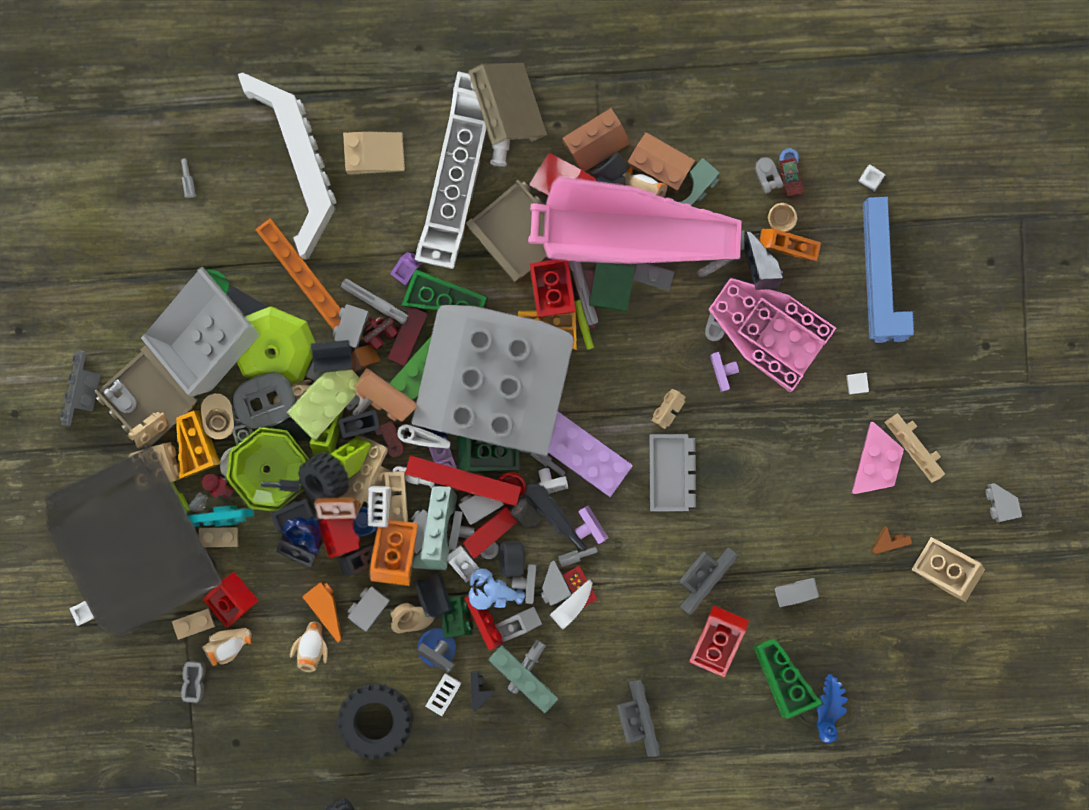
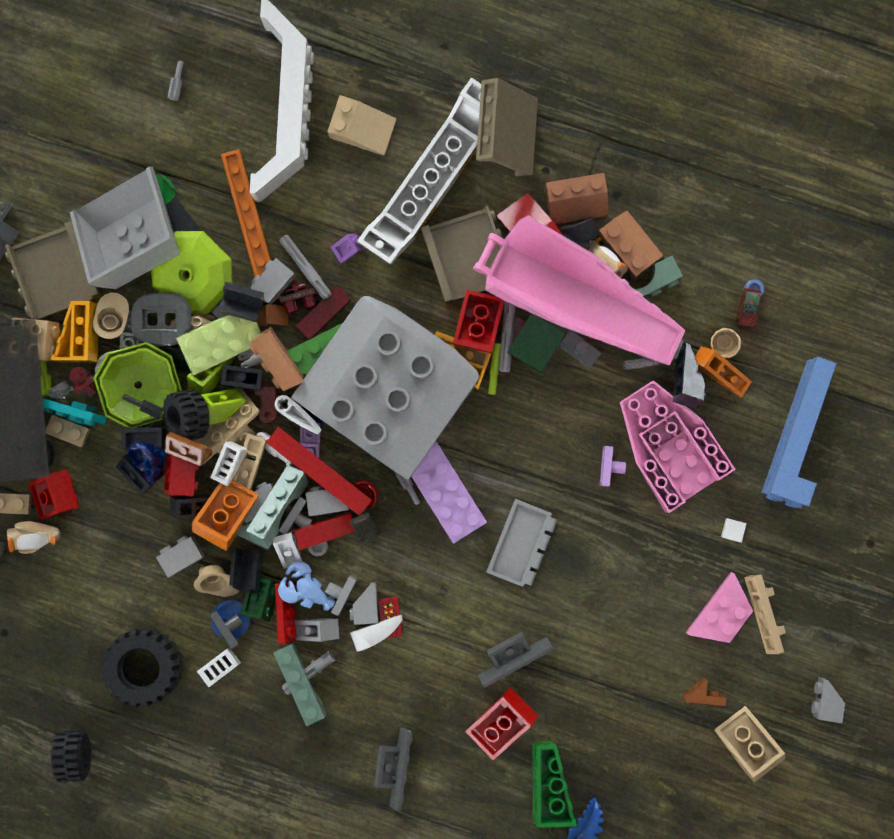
camera: 20 degrees right, 0 degrees up
light grey plate [103,379,138,414] -> none
tan hinge [128,412,168,448] -> none
animal [290,621,328,672] -> none
orange slope [302,582,342,642] -> none
blue hat [352,507,377,536] -> none
green wedge [402,269,489,310] -> none
dark green slope [457,435,519,471] -> none
black slope [470,671,495,712] -> none
white piece [490,140,510,166] -> none
black tyre [499,541,525,577] -> none
black sword [525,483,586,552] -> none
white tile [538,468,568,494] -> none
light grey axle [558,547,598,567] -> none
lavender tile [575,505,609,544] -> none
tan hinge [651,389,686,429] -> none
light grey plate [705,312,725,341] -> none
light grey plate [755,157,783,193] -> none
light grey slope [775,578,819,607] -> none
white tile [859,164,885,191] -> none

